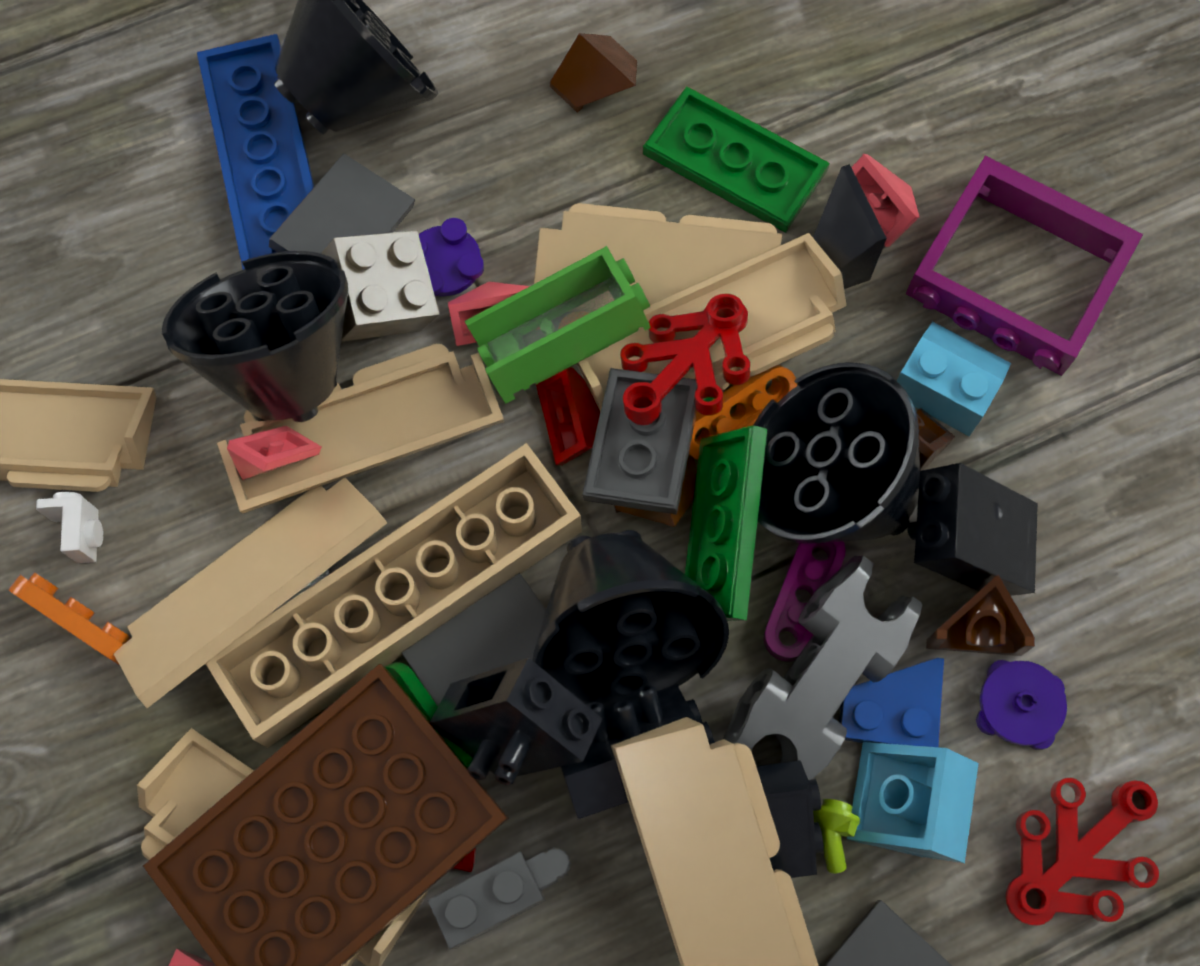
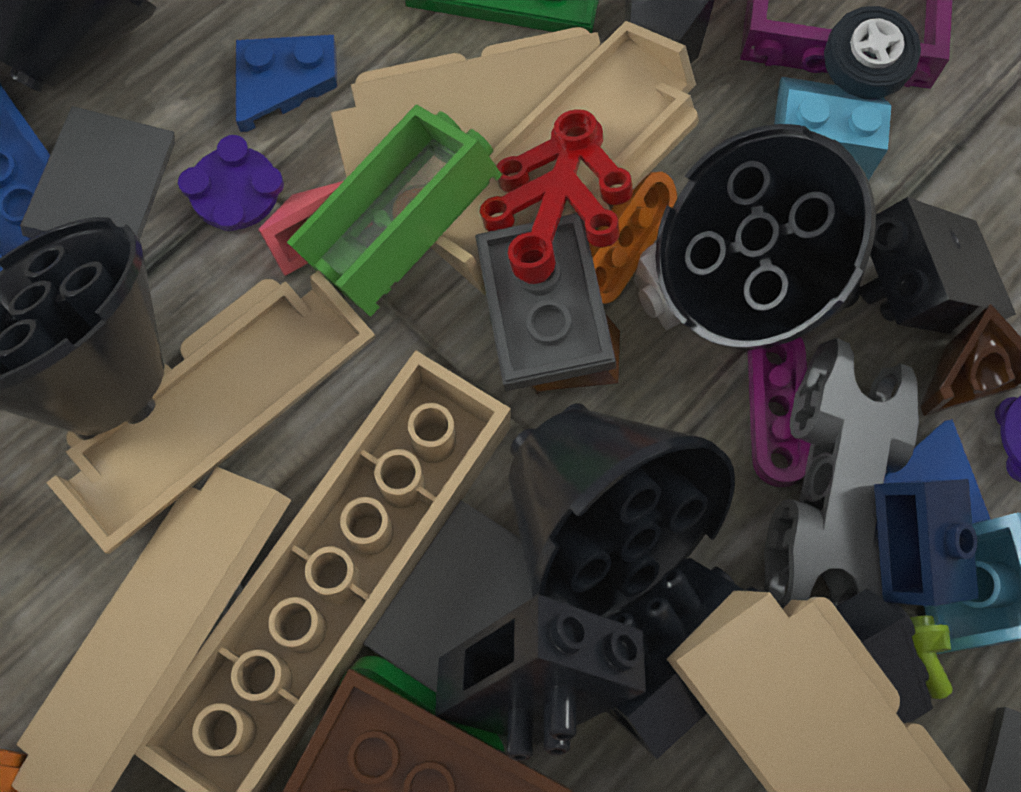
camera: 25 degrees left, 0 degrees up
coral slope [227,426,322,481] -> none
brick [321,230,440,342] -> none
red slope [536,366,601,466] -> none
green tile [685,425,767,621] -> none
none -> blue wing [236,35,338,132]
none -> black wheel [824,6,921,99]
none -> dark blue brick [874,479,978,606]

